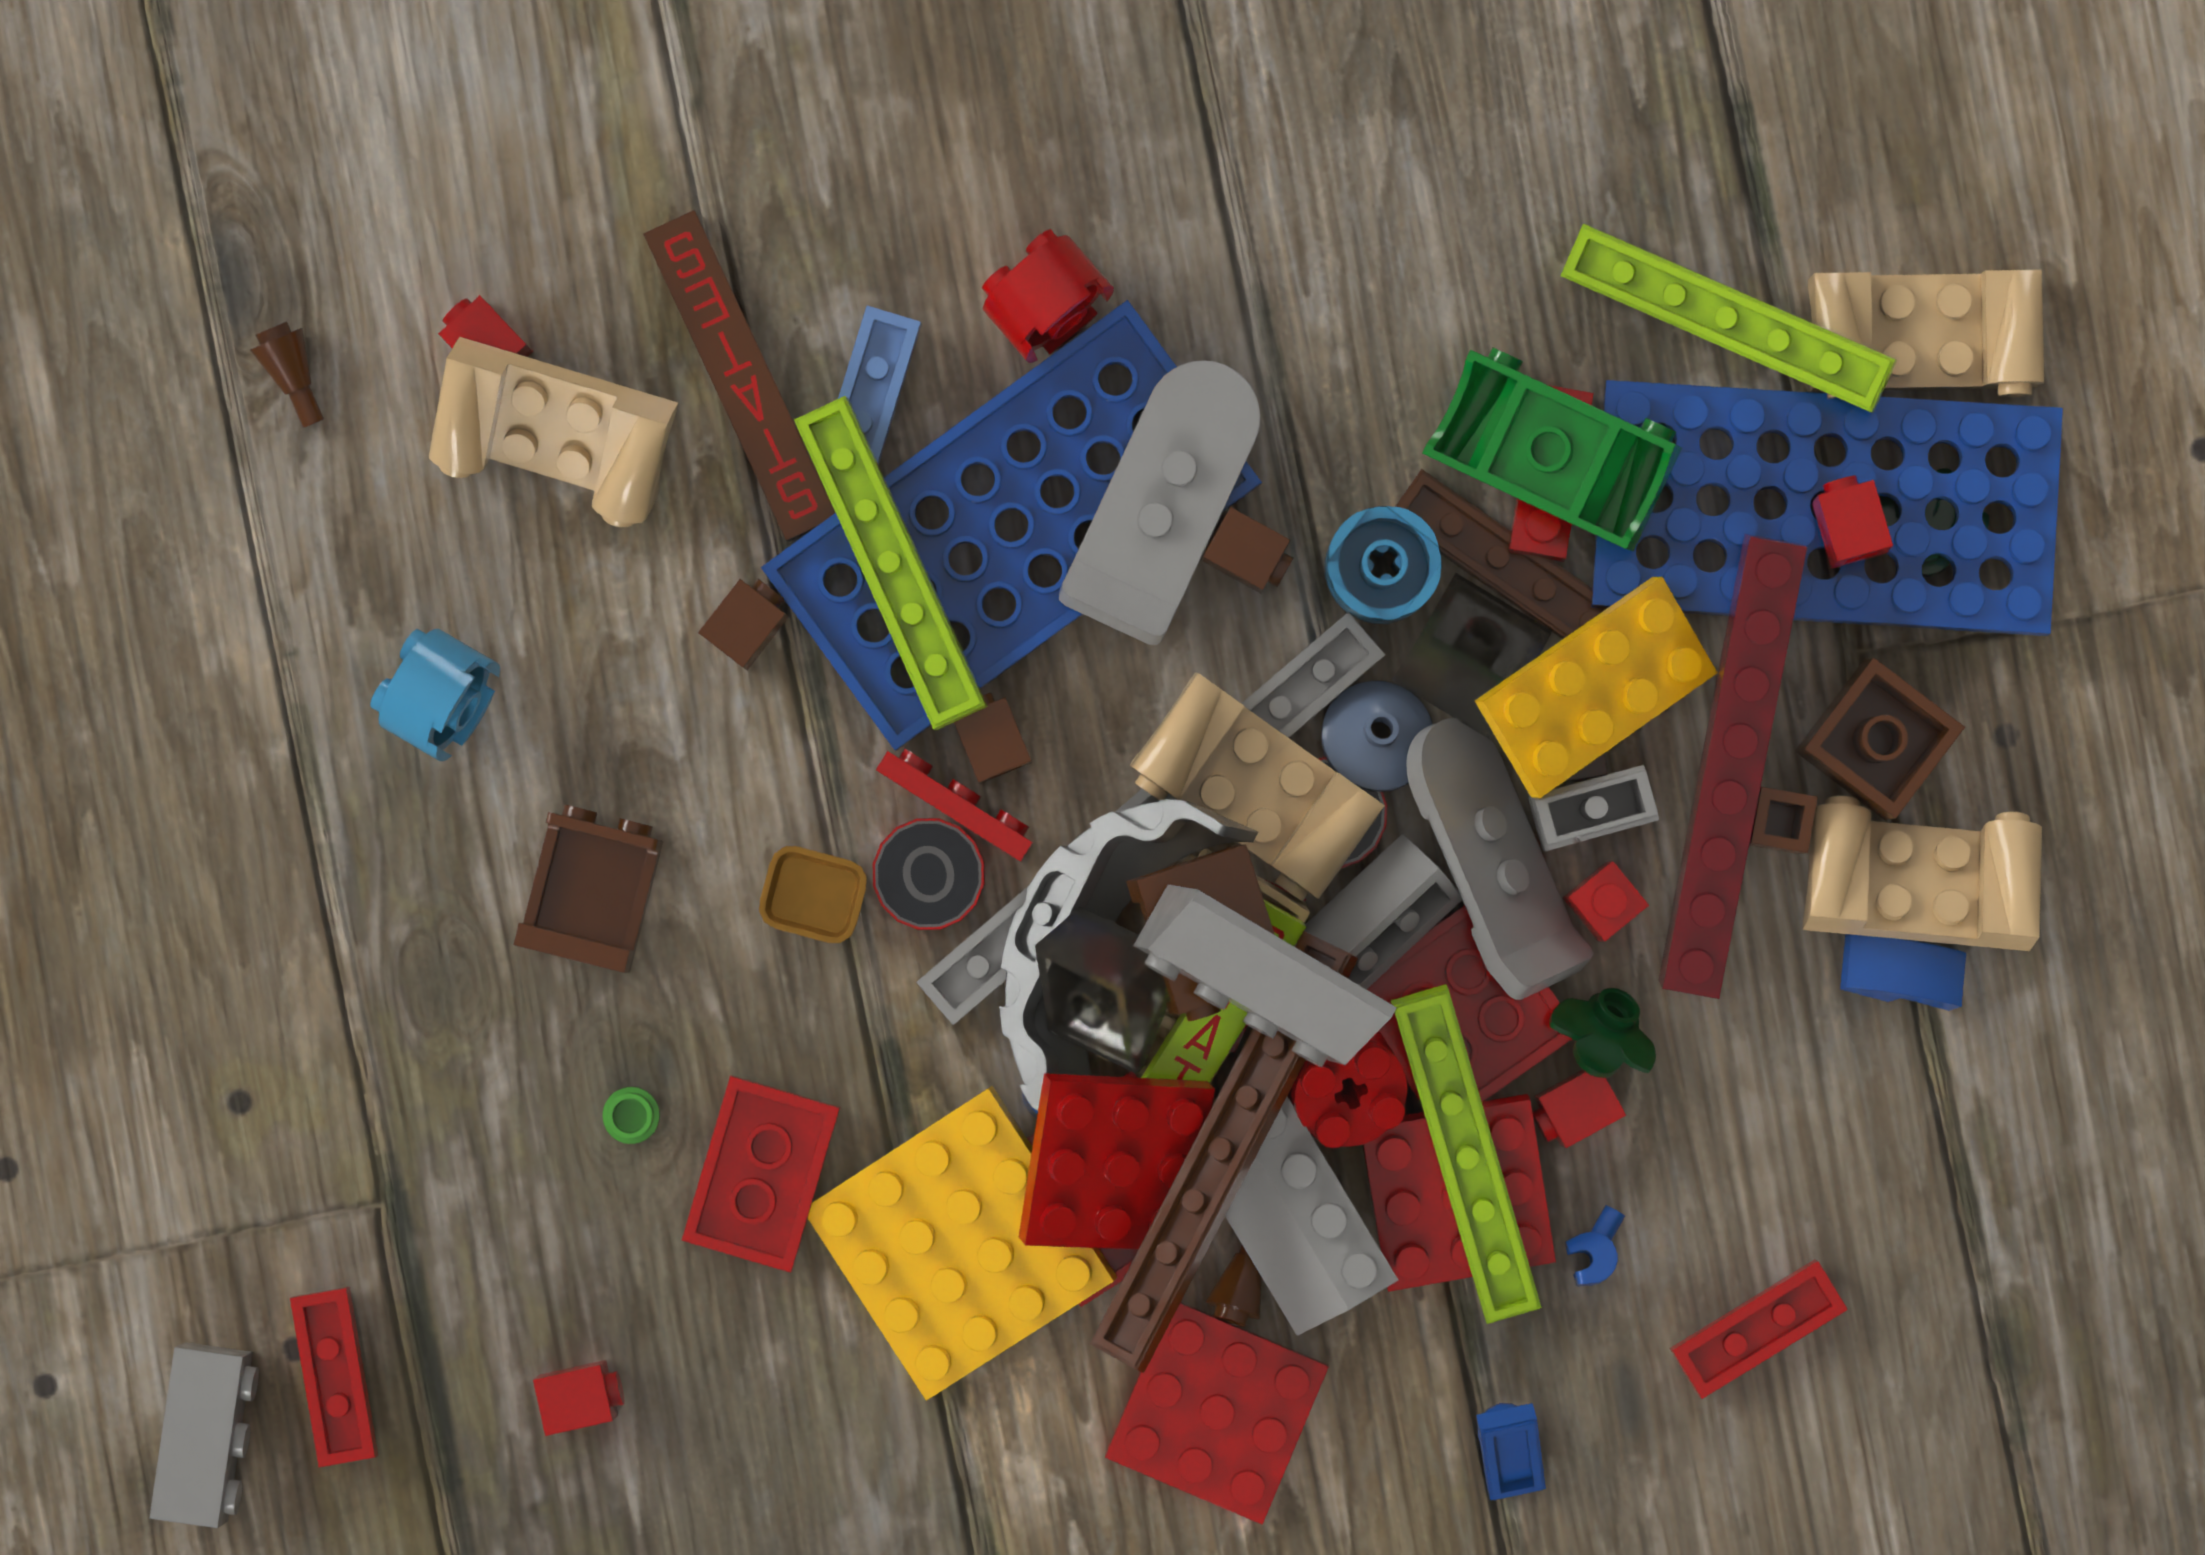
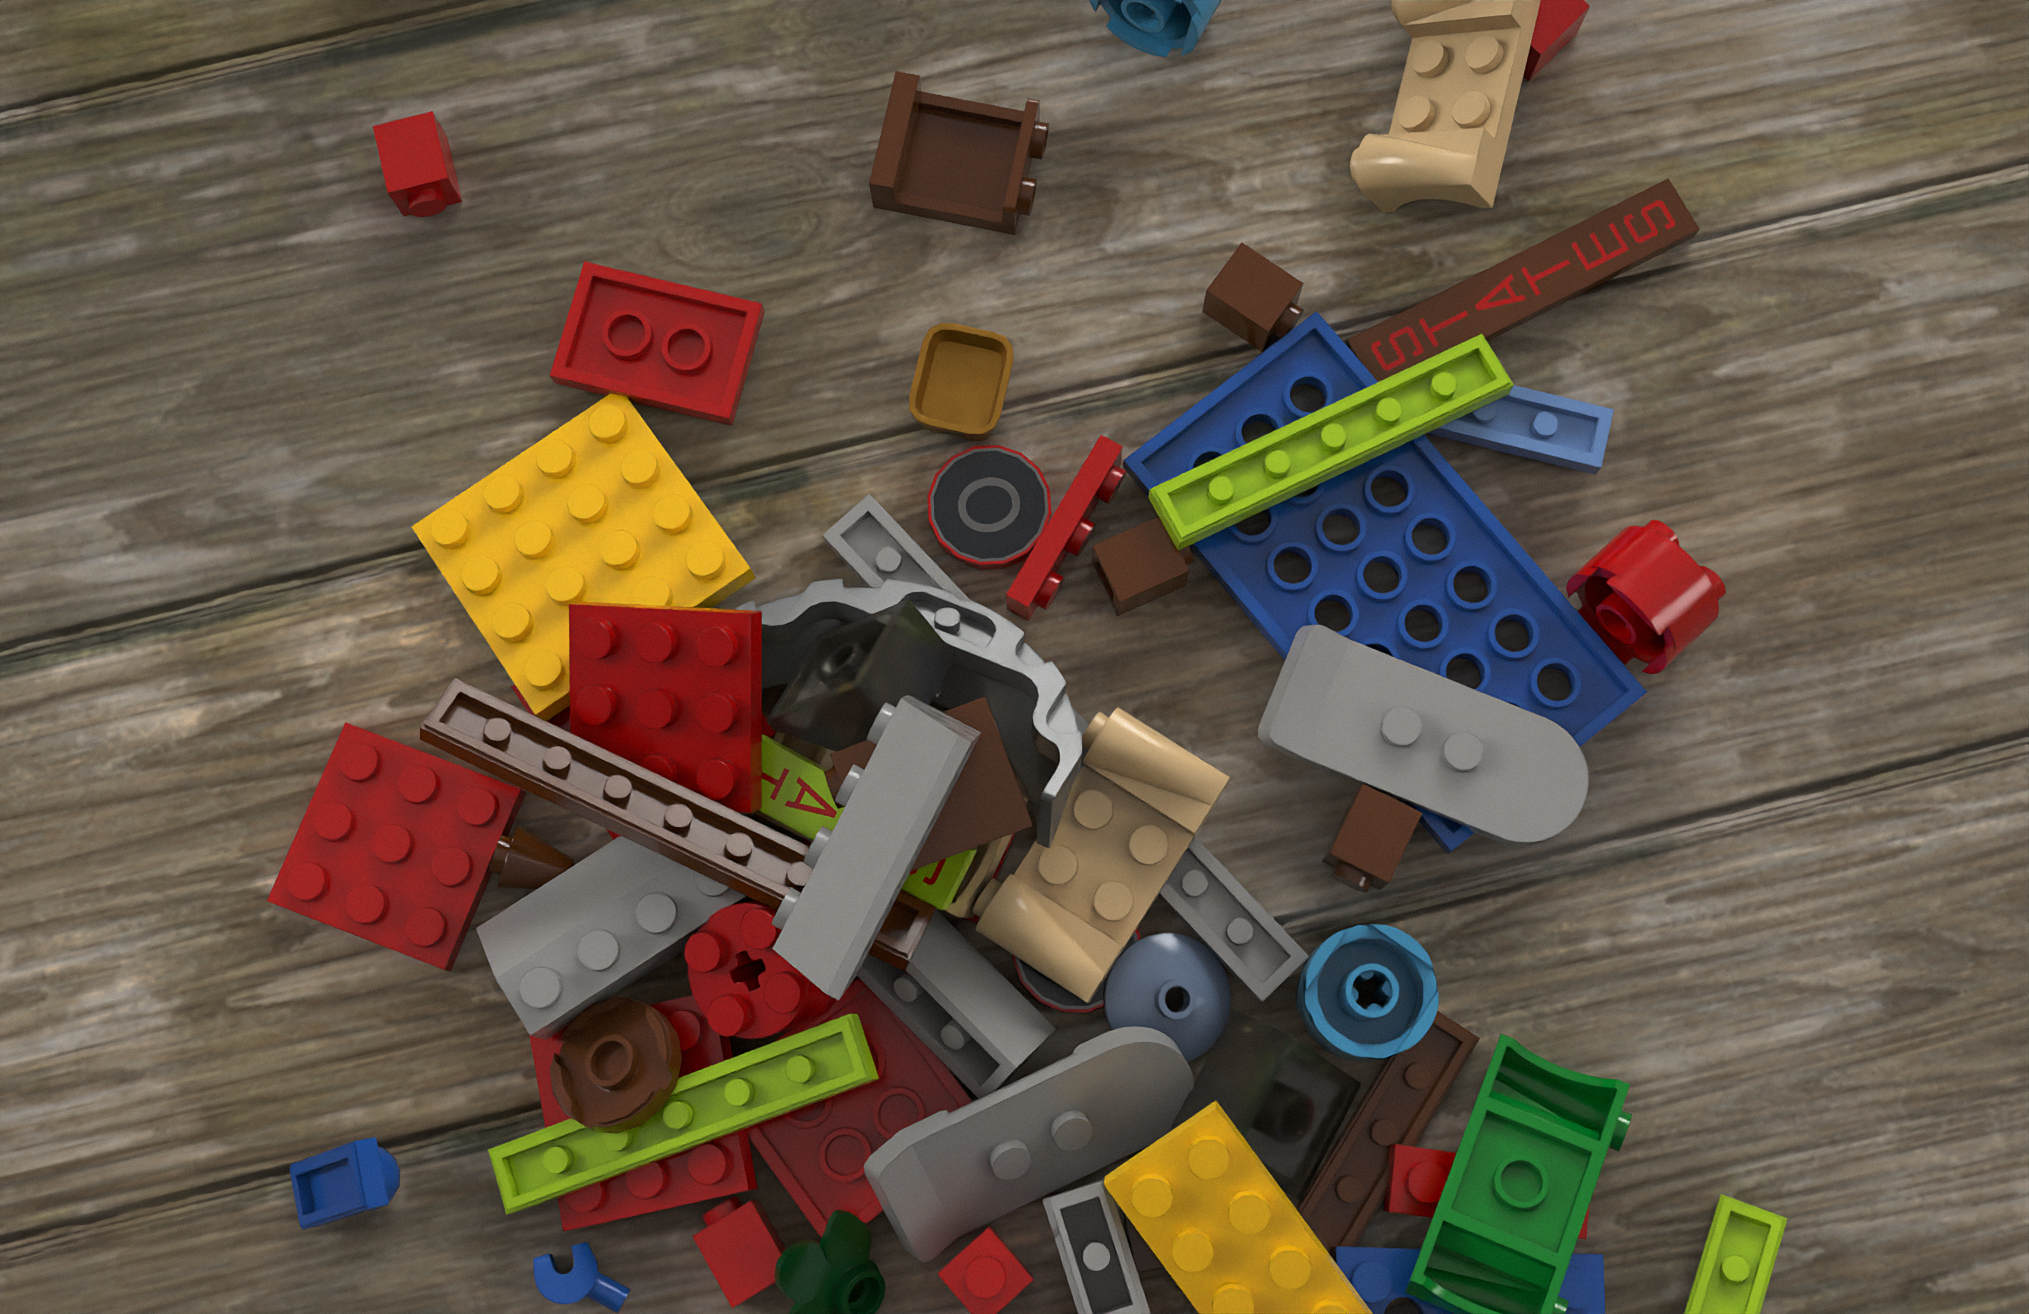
camera: 90 degrees right, 10 degrees down
bright green plate [602,1087,660,1144] -> none
none -> reddish brown tile [550,997,682,1134]

